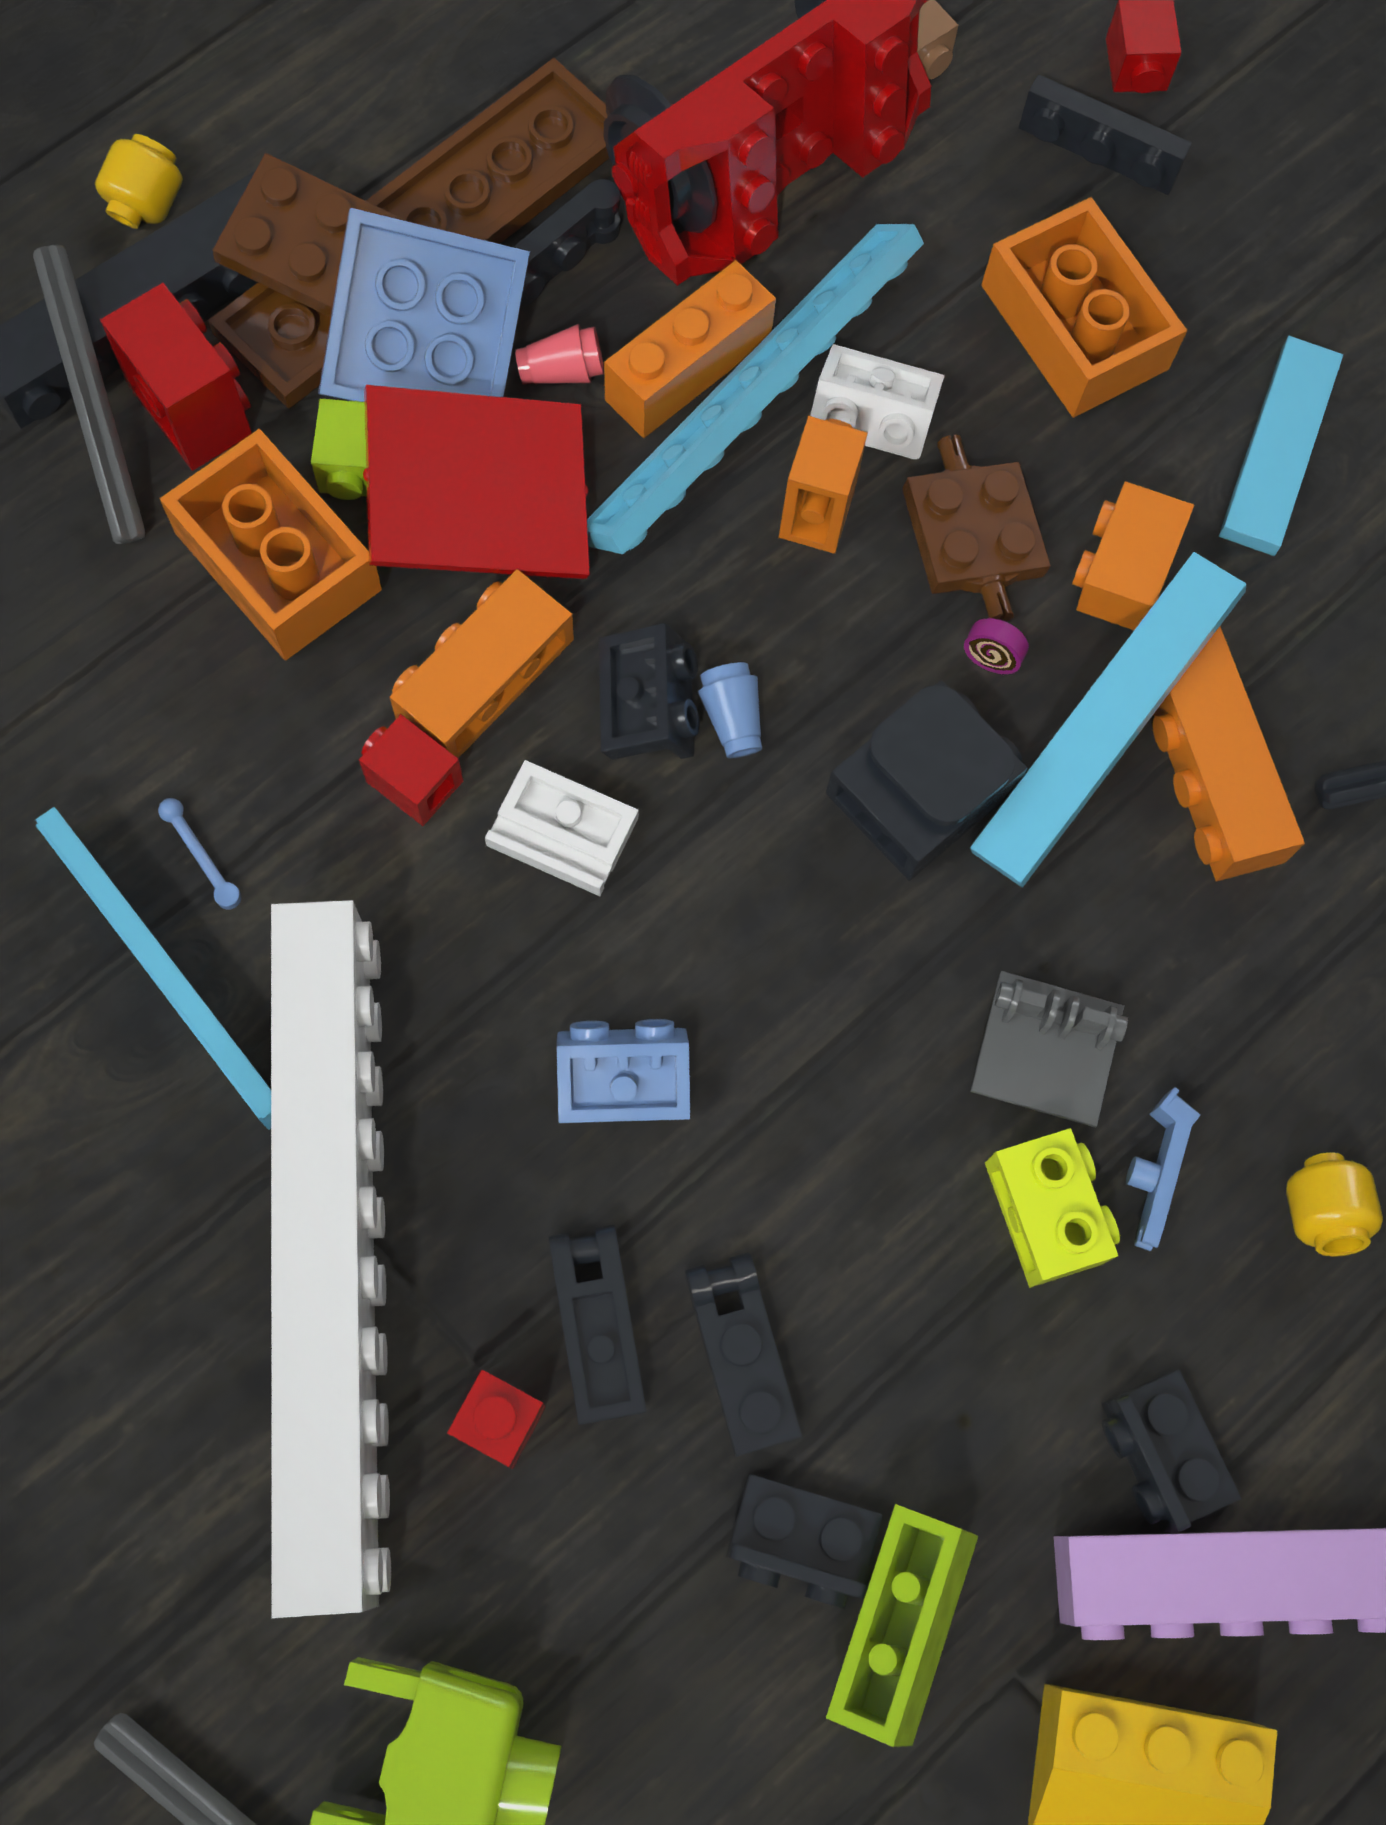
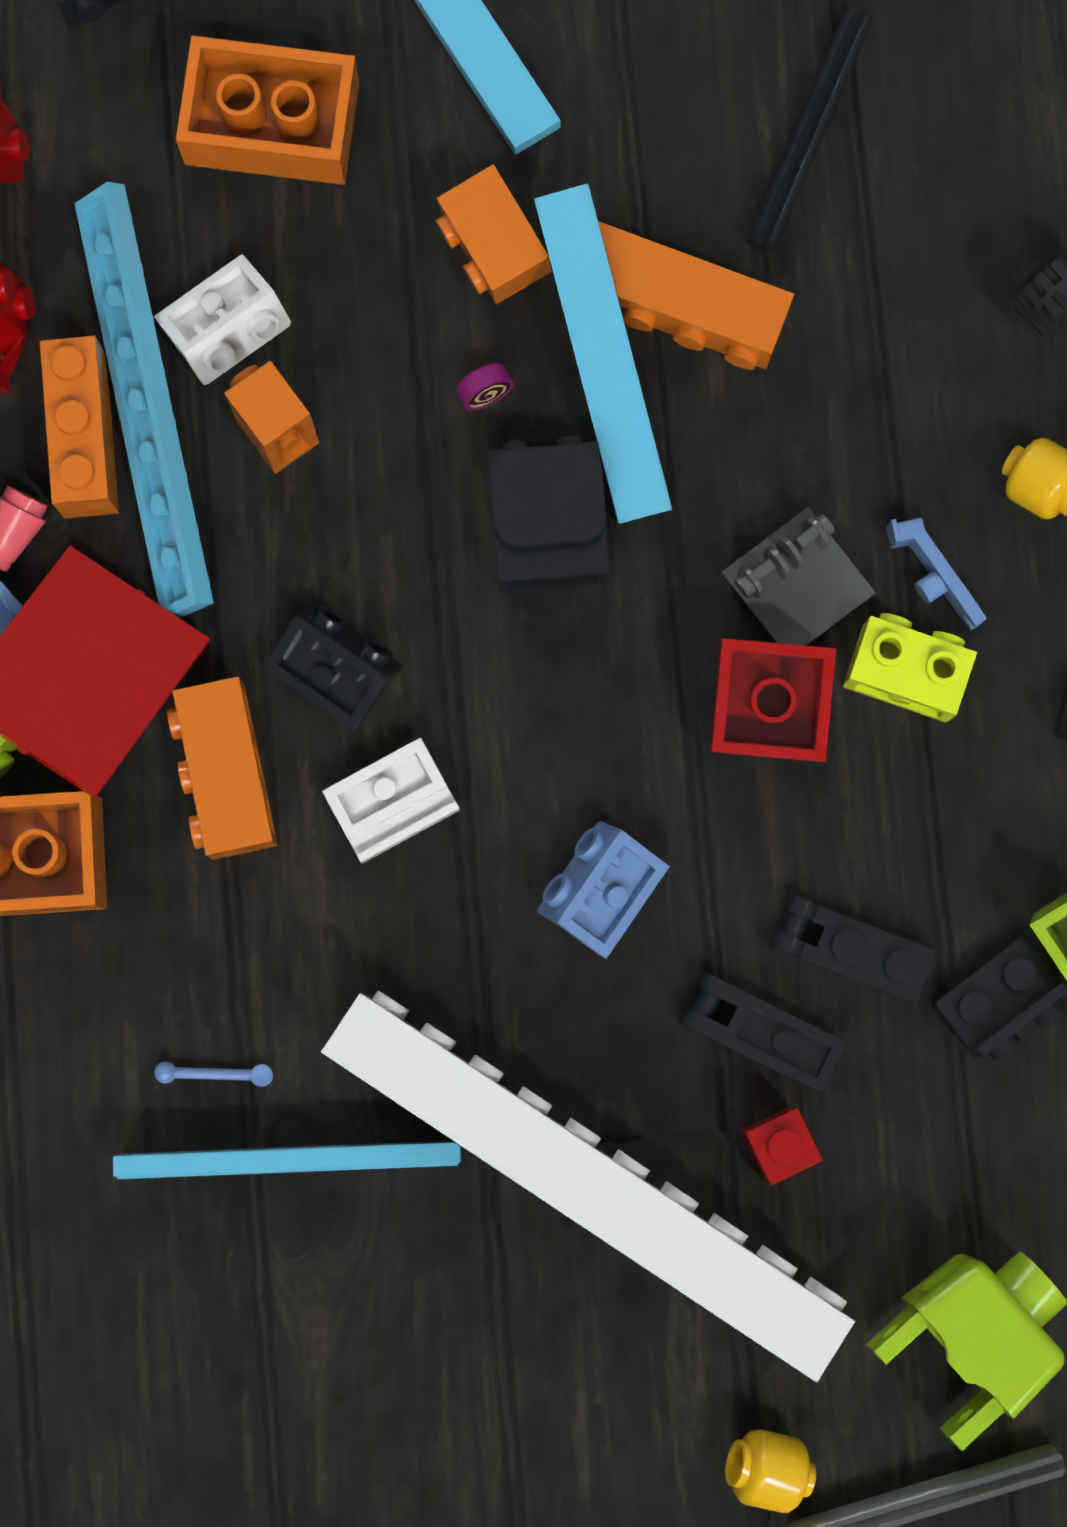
camera: 50 degrees left, 10 degrees up
red brick [359,714,463,826] -> none
medium blue cone [698,662,763,758] -> none
reddish brown plate [902,434,1051,622] -> none
none -> red brick [710,638,836,762]
none -> yellow head [725,1429,816,1513]

